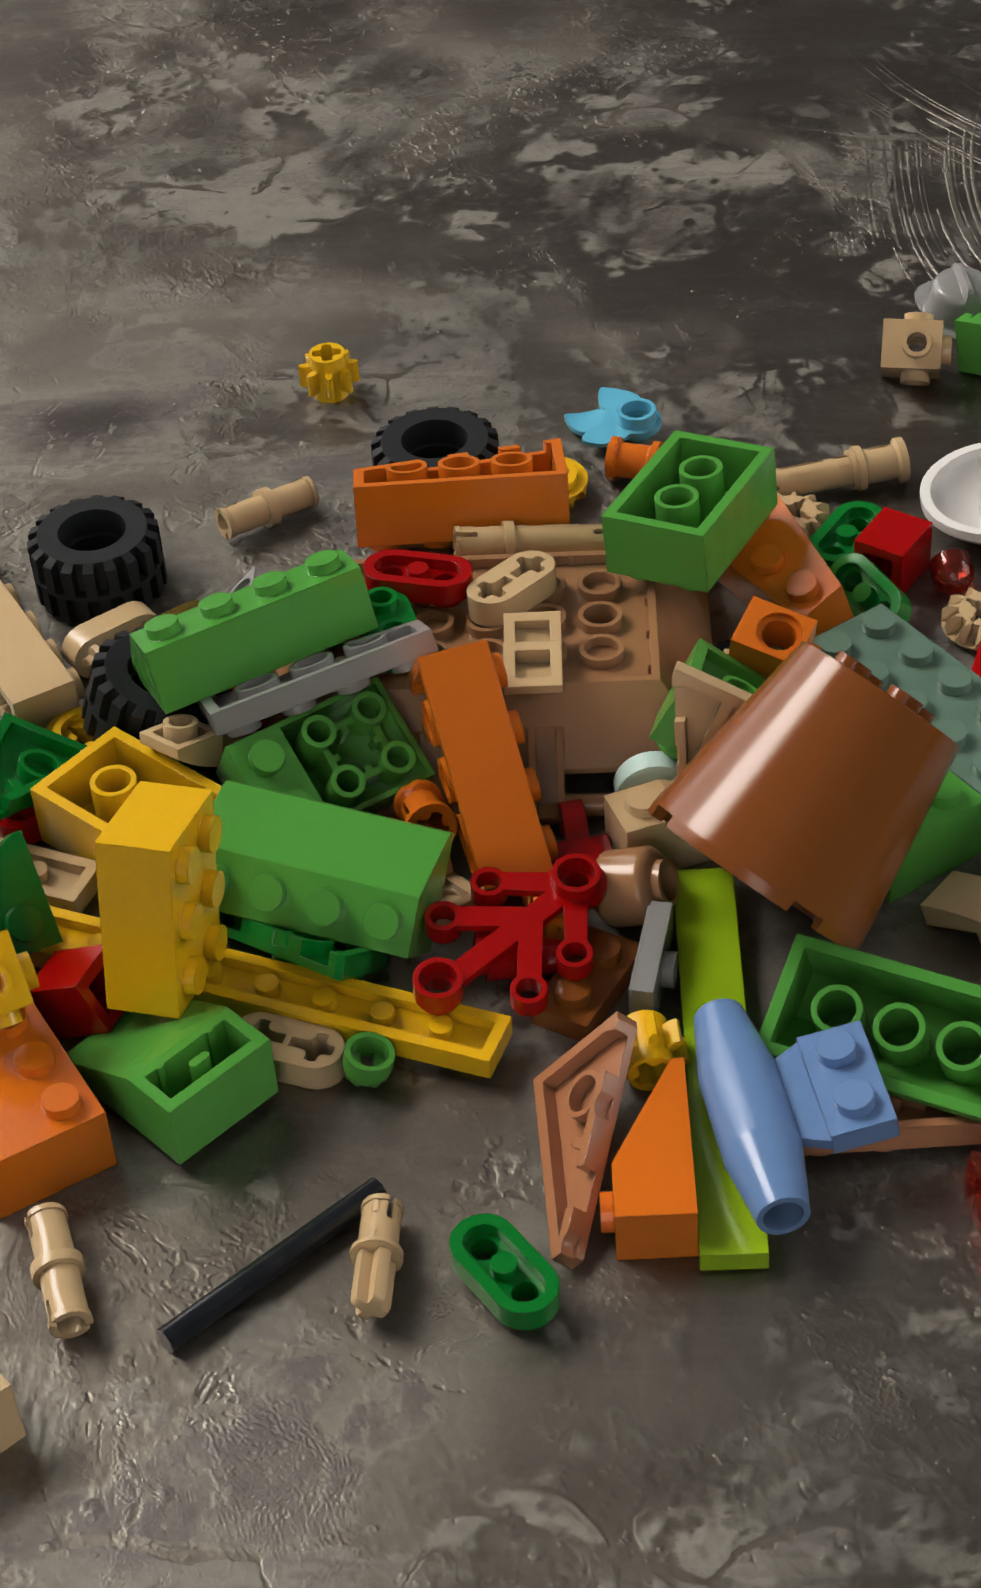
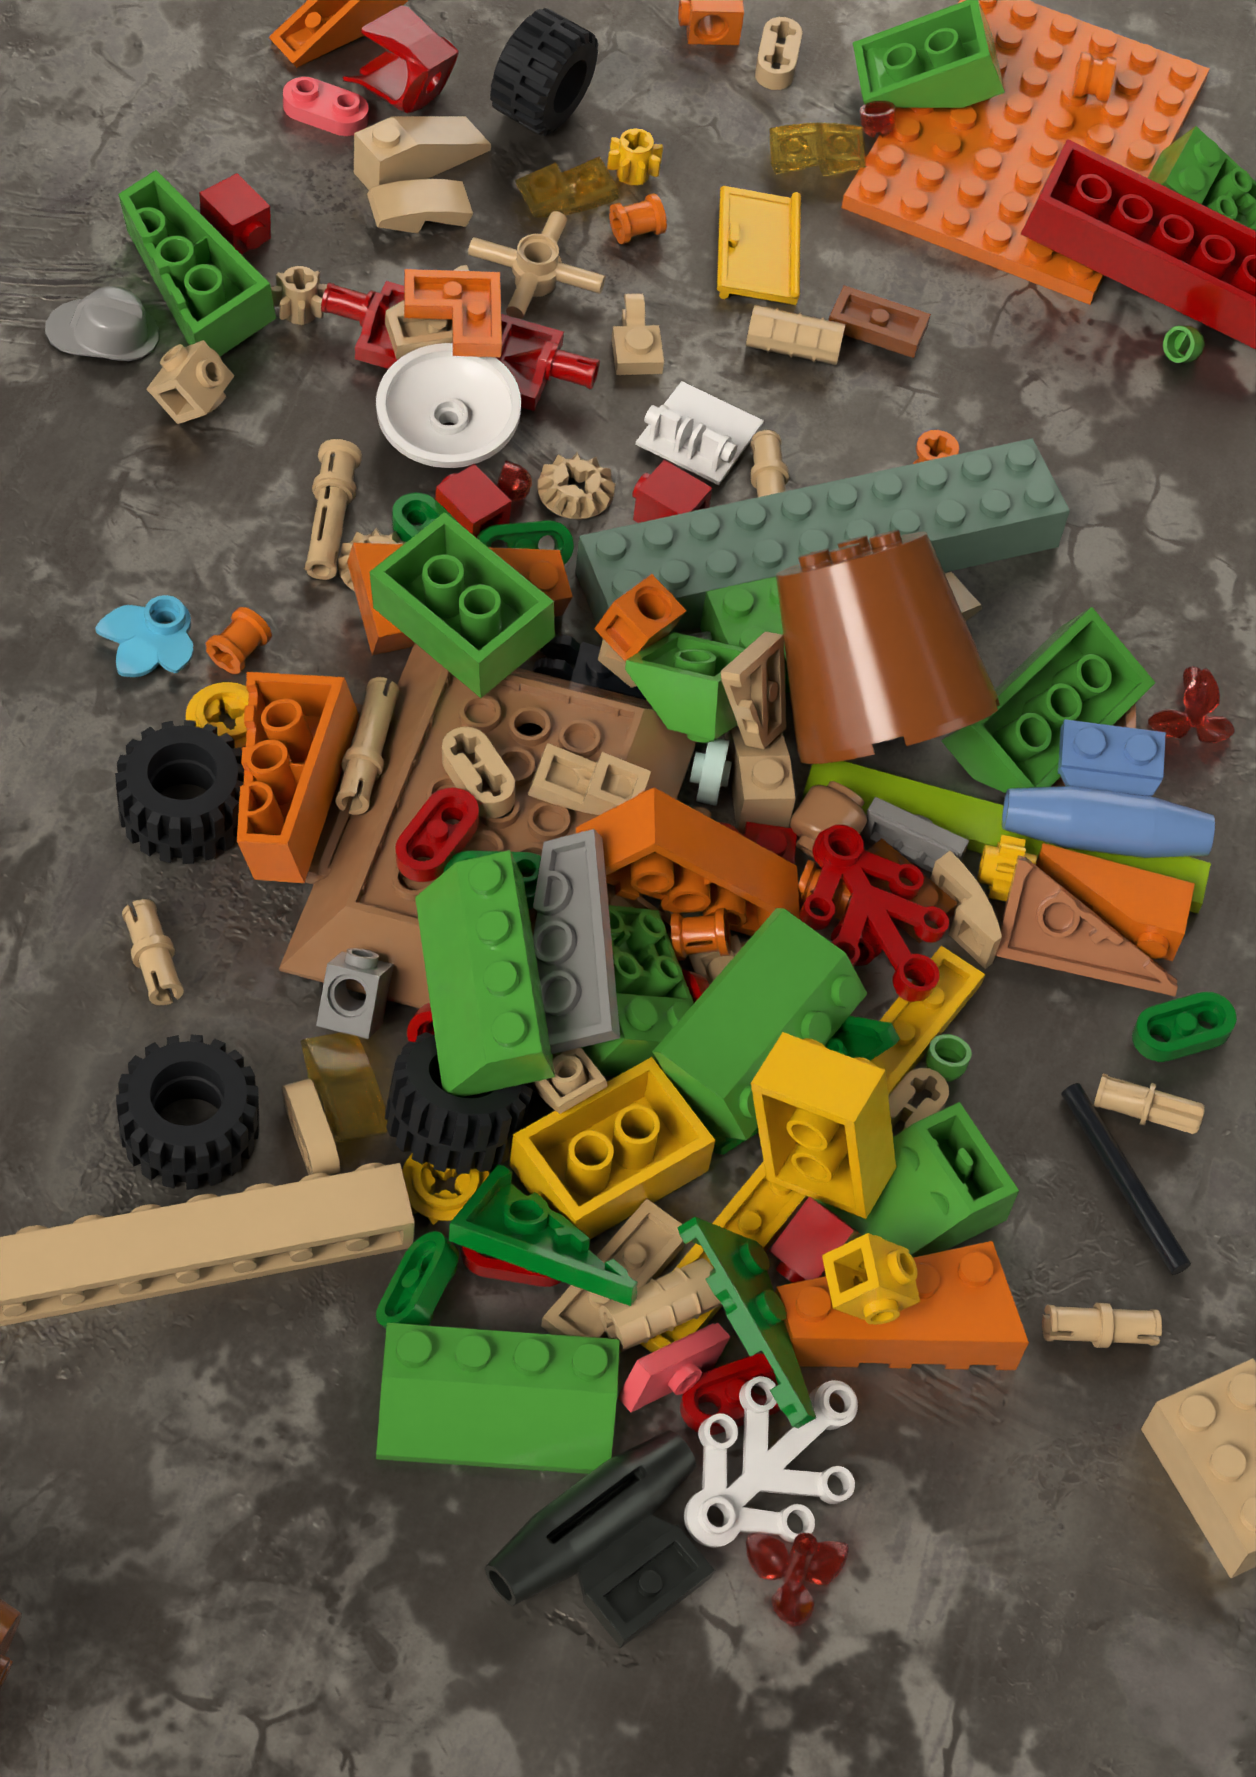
camera: 85 degrees left, 15 degrees up
none -> tan slope [930,851,1002,969]

